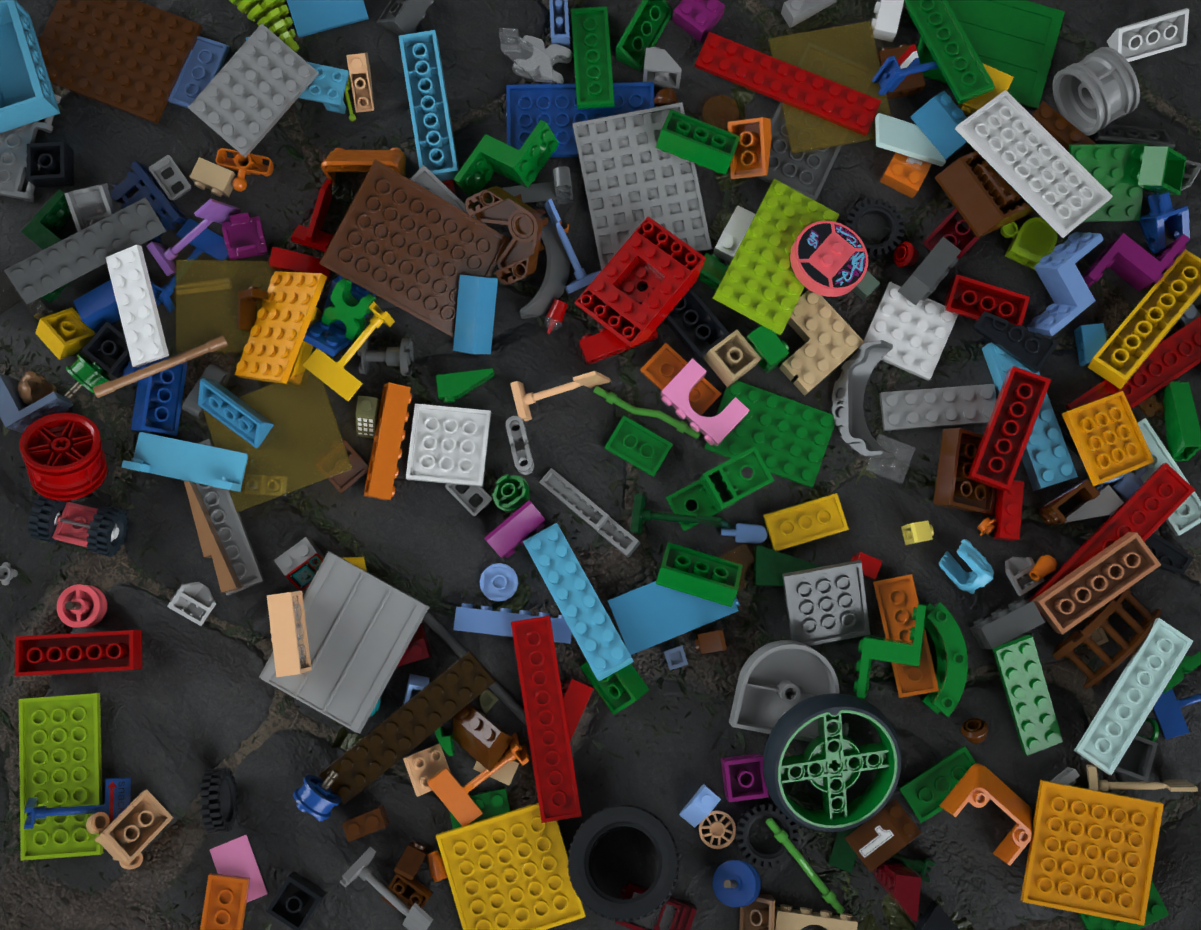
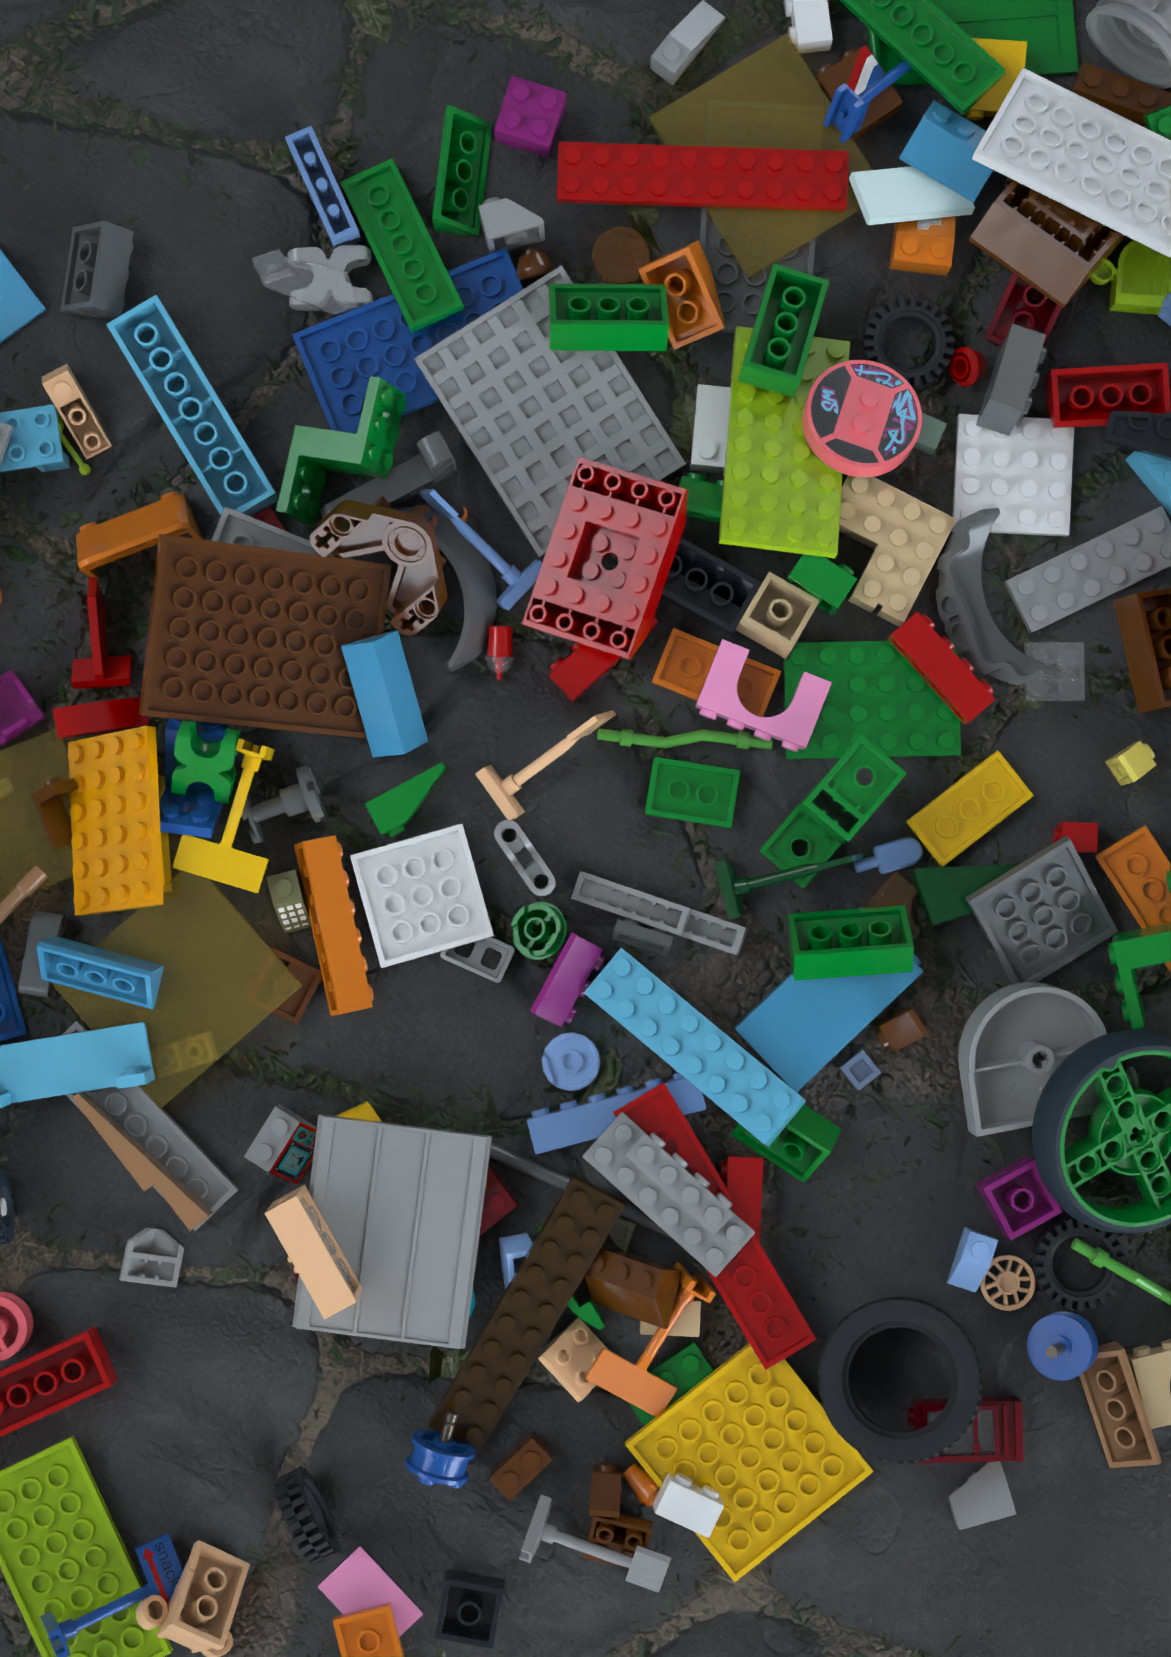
camera: 20 degrees left, 5 degrees up
none -> light grey plate [582,1112,756,1277]
none -> dark grey plate [611,919,673,957]
none -> white brick [653,1473,724,1538]
none -> green brick [738,263,830,398]
none -> red brick [888,611,996,725]

